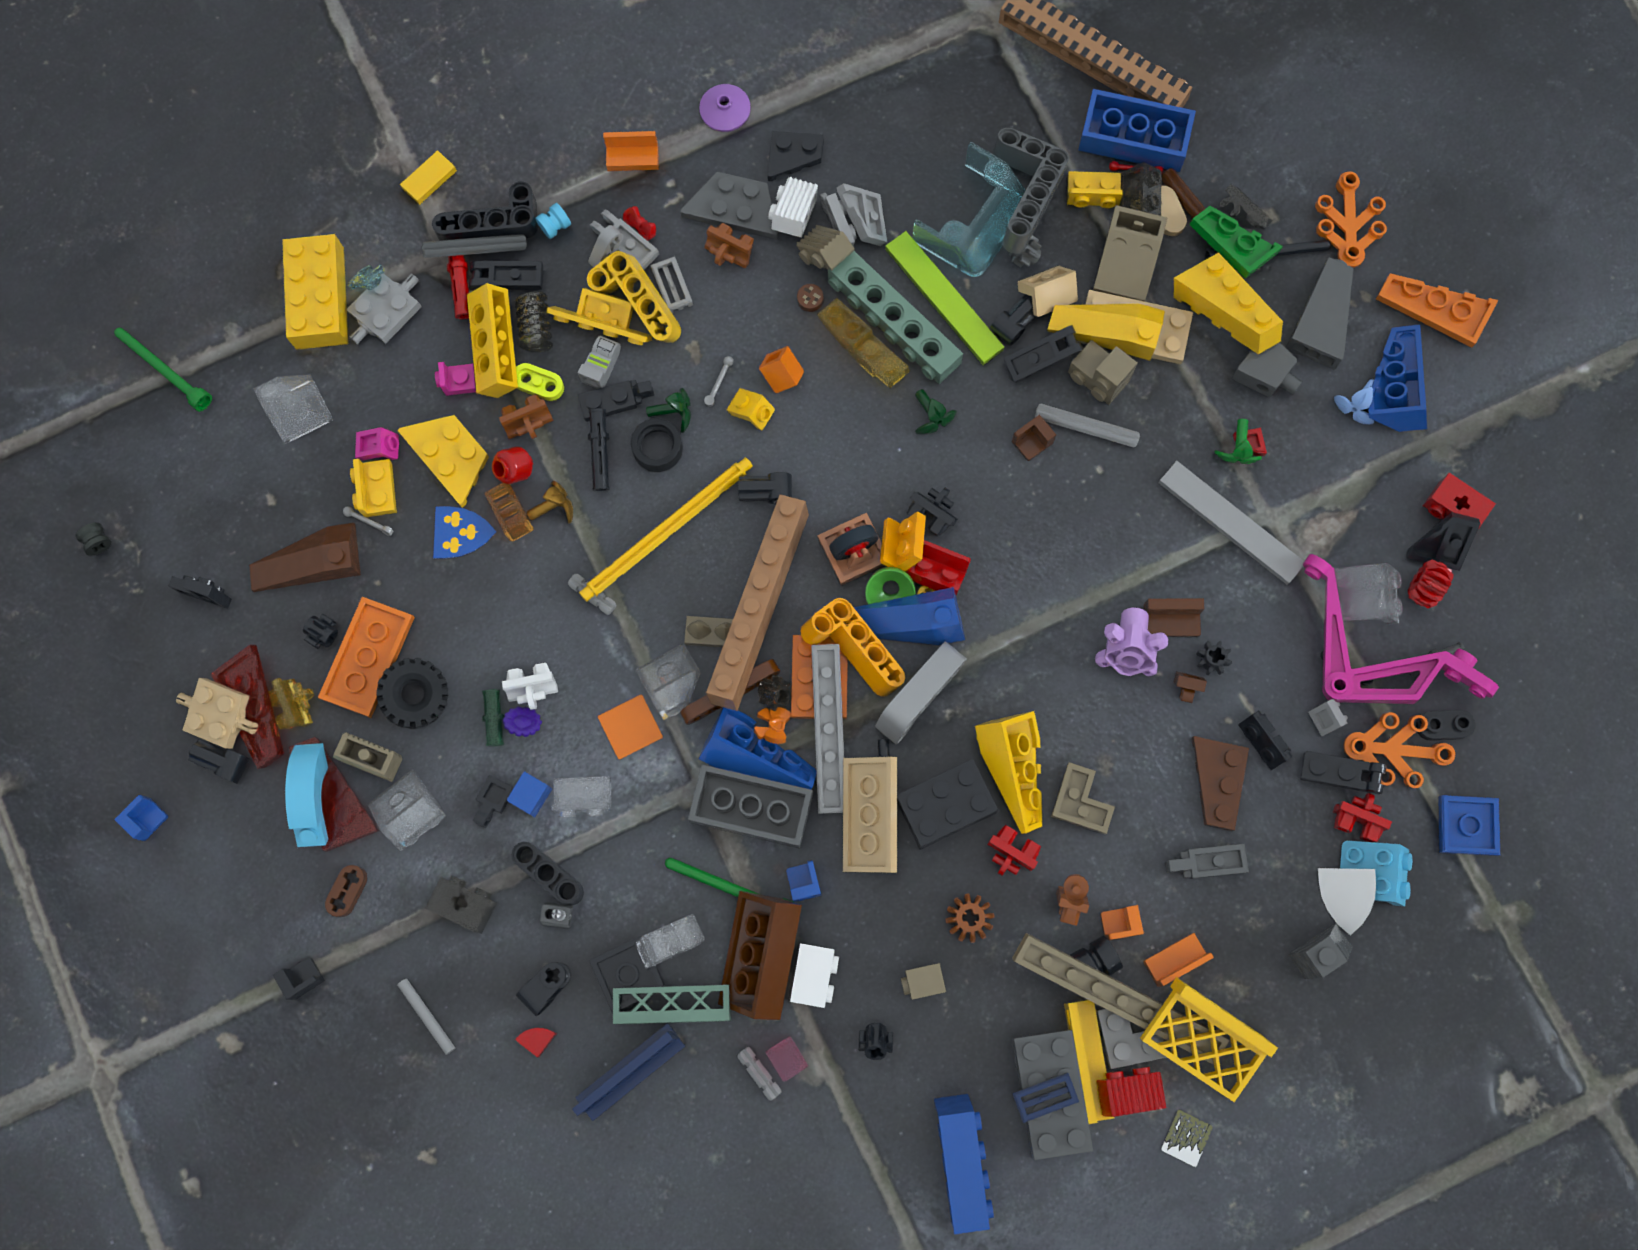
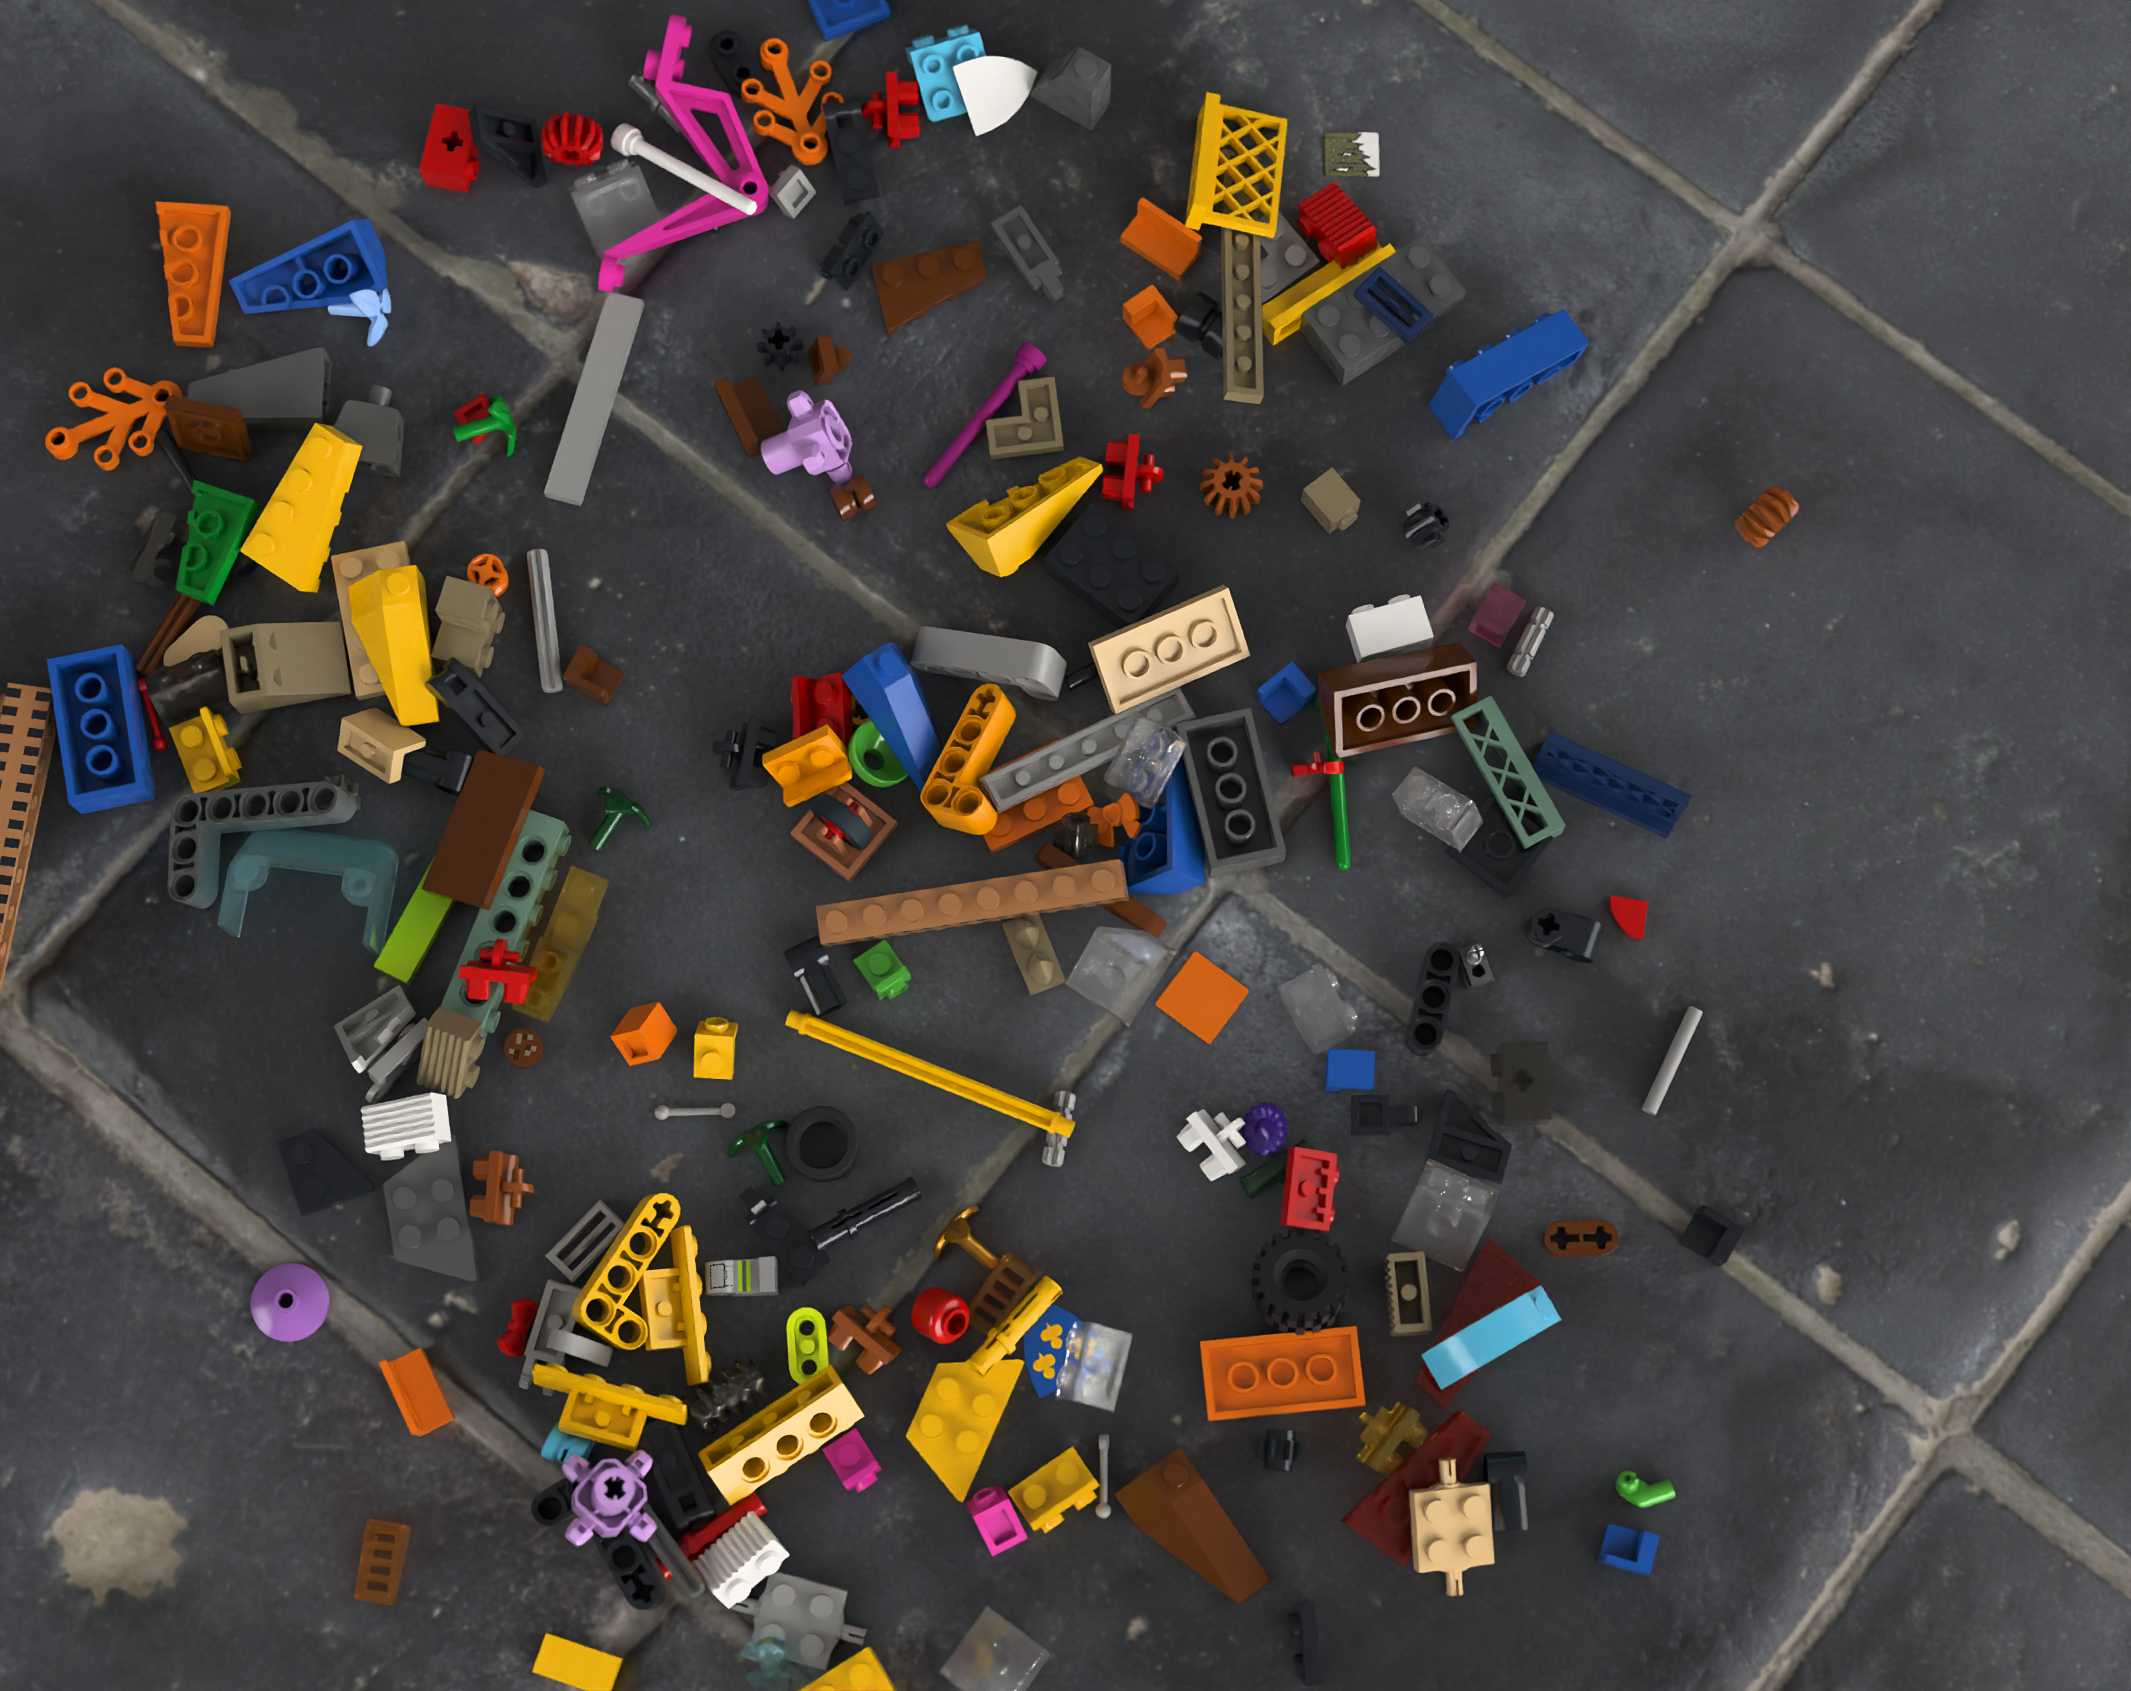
camera: 120 degrees left, 0 degrees up
none -> reddish brown tile [164,395,253,462]
none -> clear orange slope [354,1518,411,1606]
none -> reddish brown tile [421,749,546,910]
none -> red hips [459,938,538,1004]
none -> orange wheel [467,554,509,597]
none -> yellow bracket [532,1363,688,1452]
none -> lavender piece [561,1450,657,1547]
none -> white piece [611,123,757,215]
none -> white brick [692,1511,789,1609]
none -> reddish brown wheel [827,473,877,522]
none -> bright green bracket [853,939,911,1000]
none -> magenta piece [923,342,1047,488]
none -> yellow pin [966,1275,1063,1379]
none -> clear bracket [1056,1321,1133,1411]
none -> clear bracket [1104,715,1187,809]
none -> red bracket [1280,1147,1339,1234]
none -> red piece [1290,752,1344,778]
none -> black wing [1426,1089,1512,1184]
none -> bright green arm [1616,1470,1675,1508]

